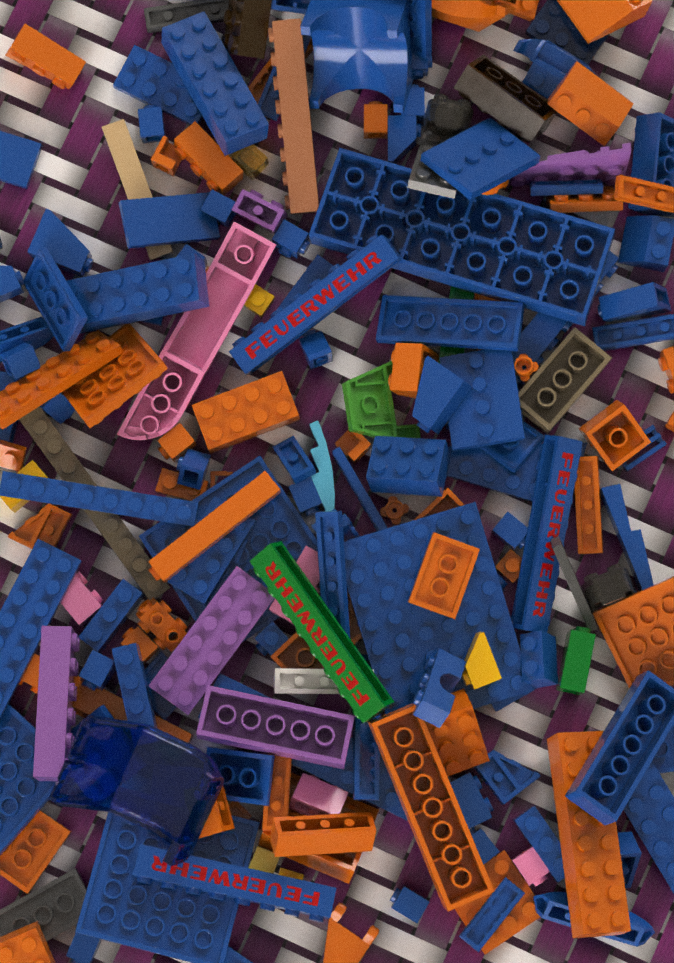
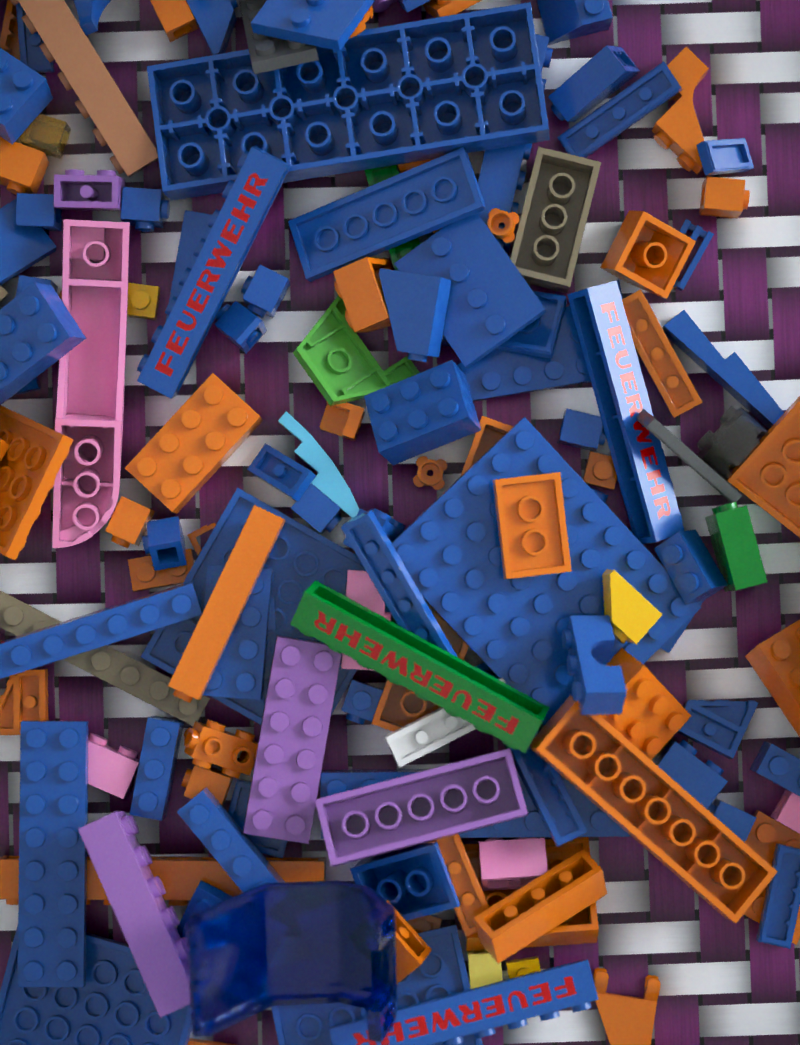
camera: 25 degrees left, 5 degrees up
blue slope [79,650,116,691] -> none
blue tile [332,447,387,531] -> none
blue brick [390,885,430,923] -> none
none -> blue brick [241,265,290,319]

